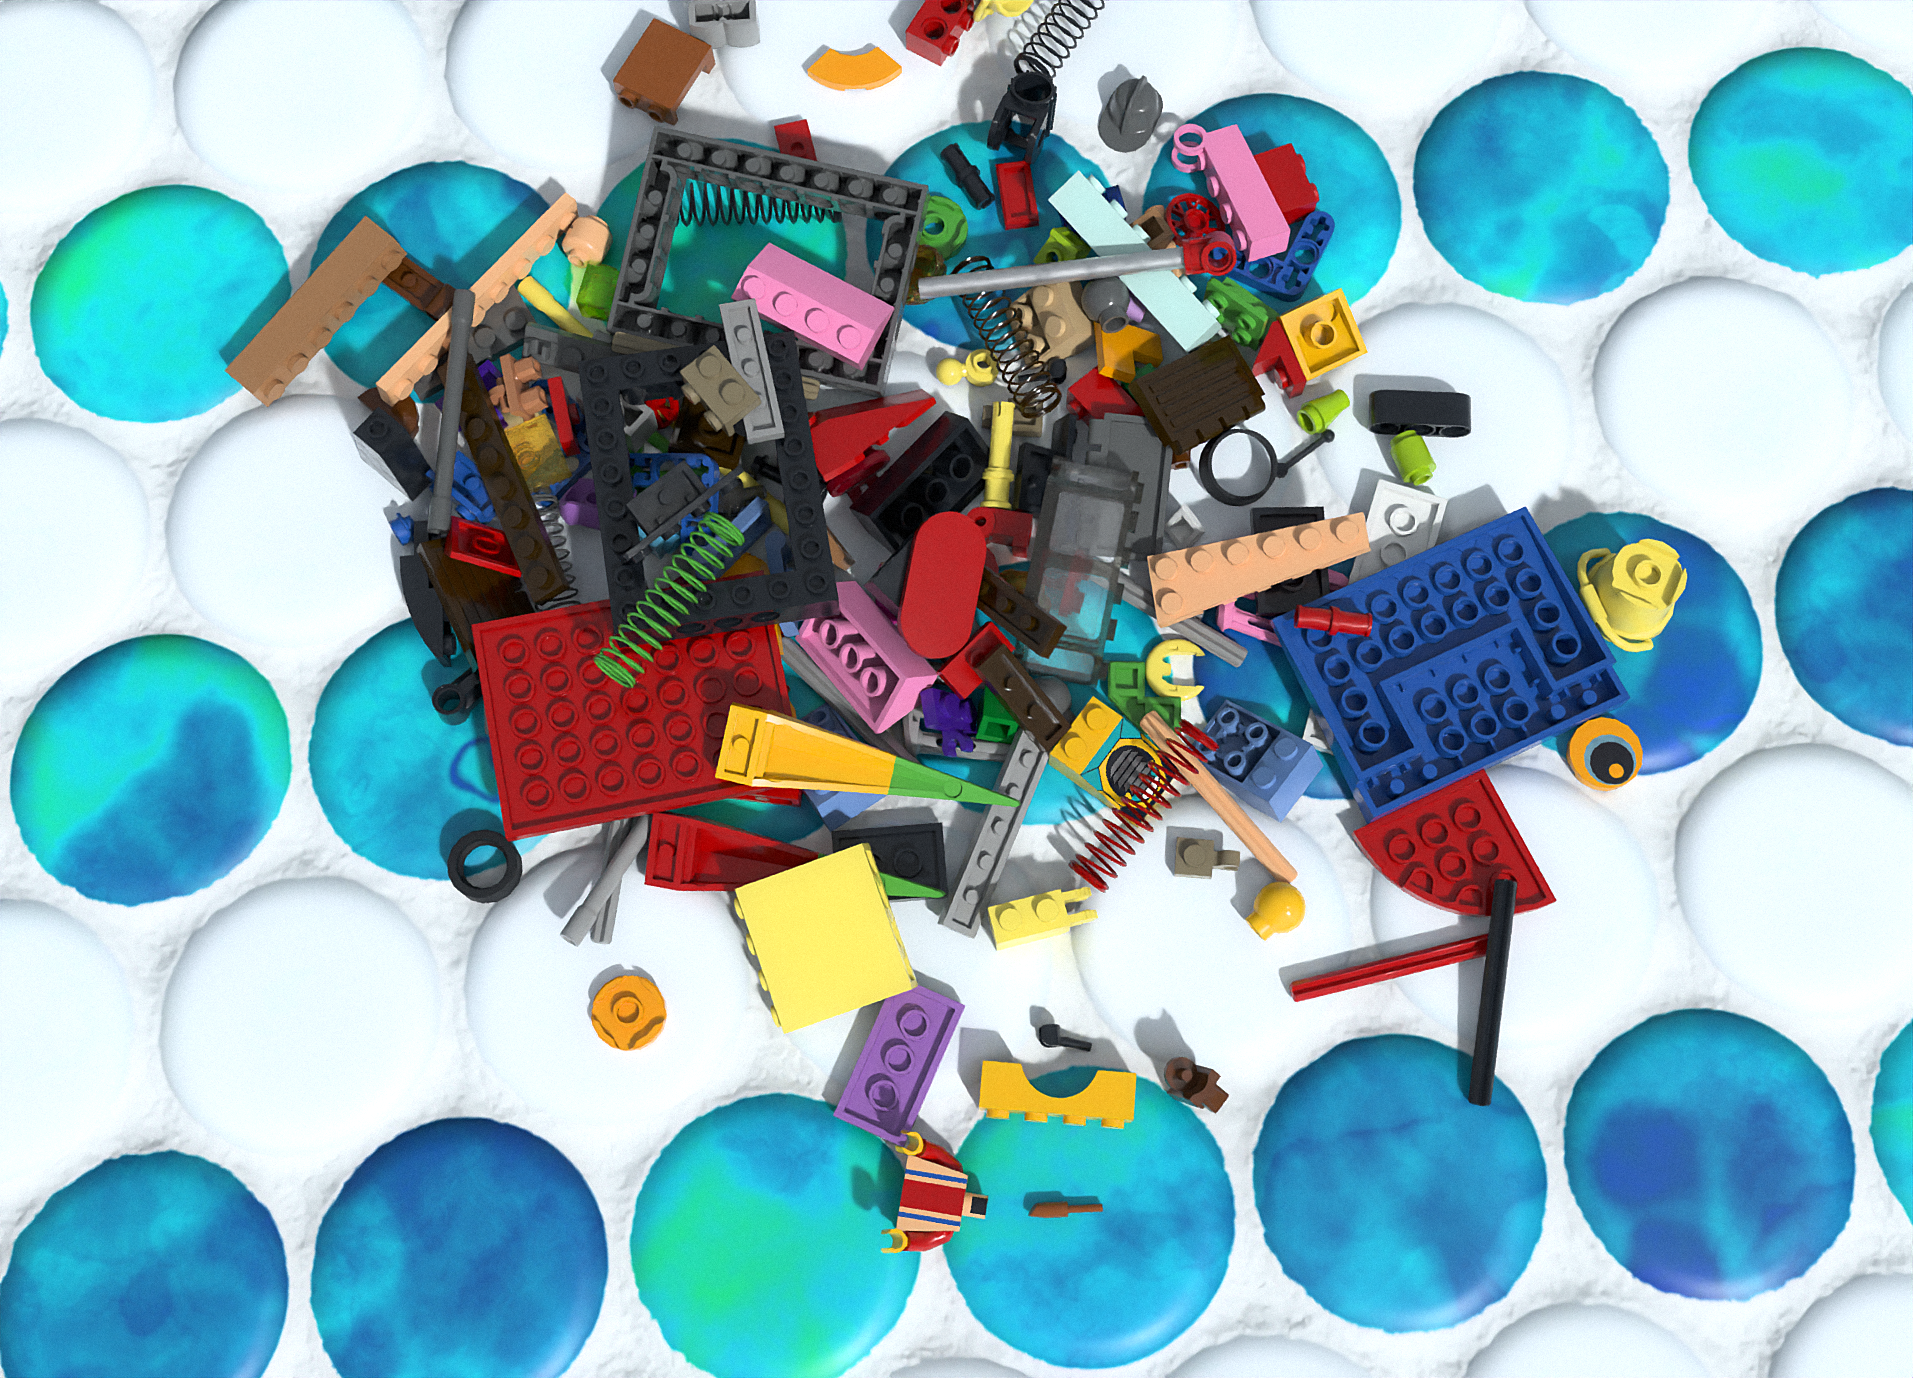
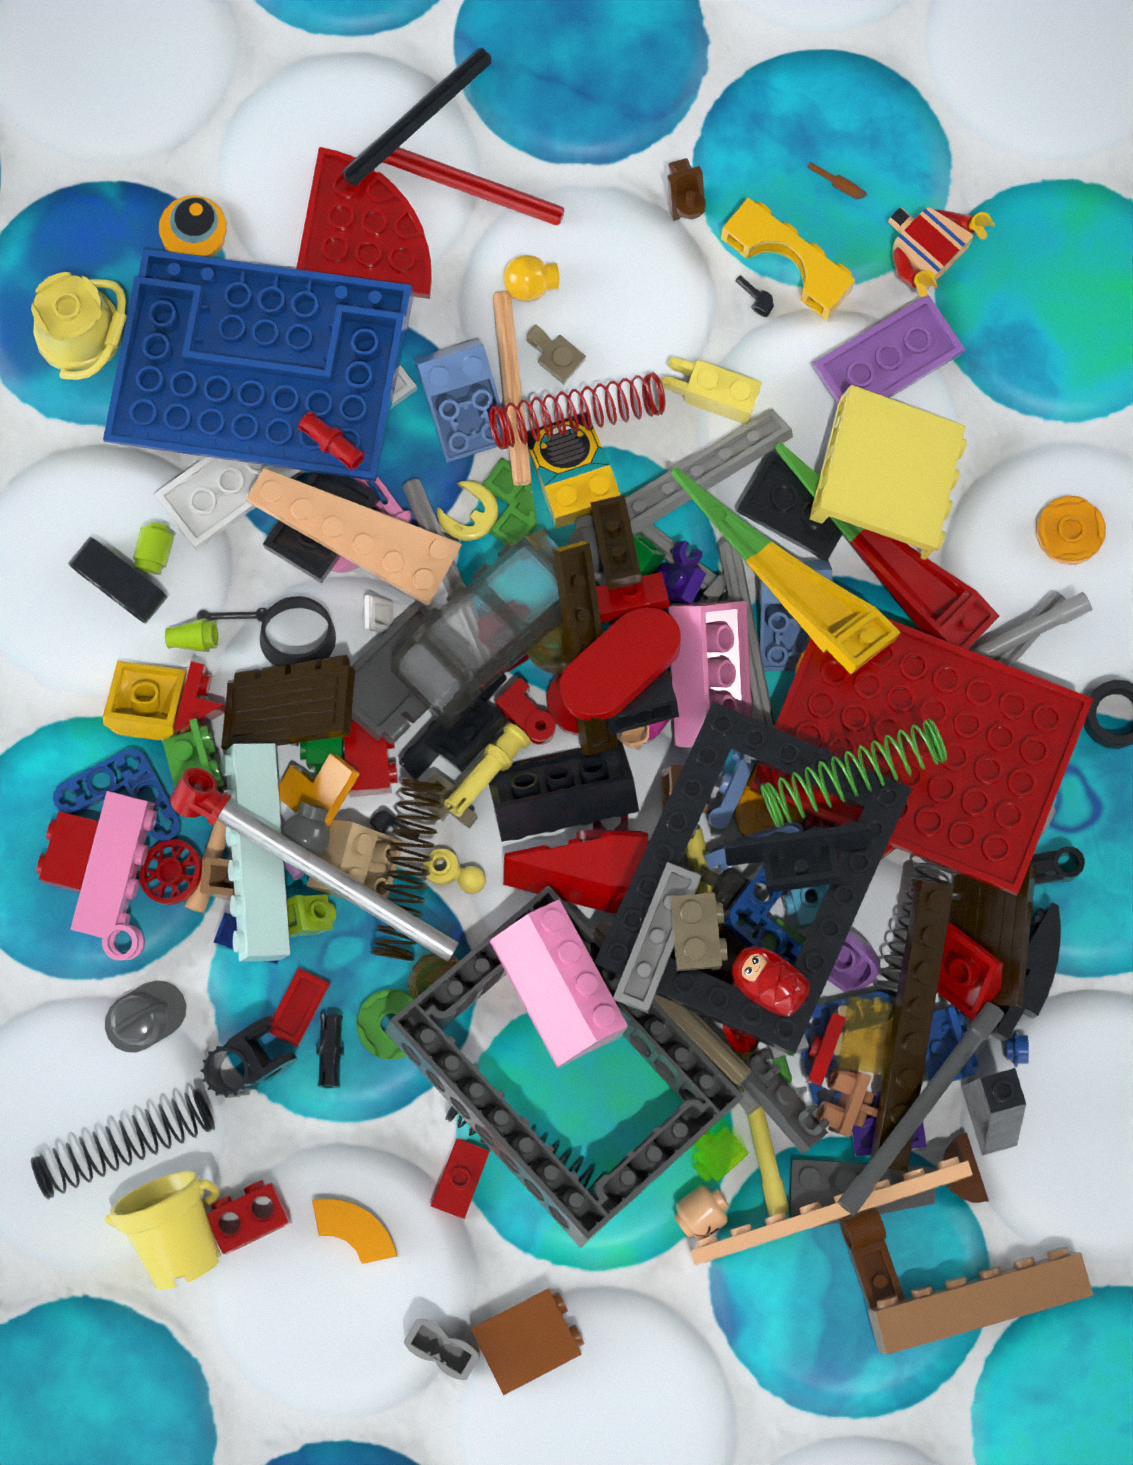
camera: 150 degrees left, 5 degrees up
none -> red piece [732,946,810,1017]

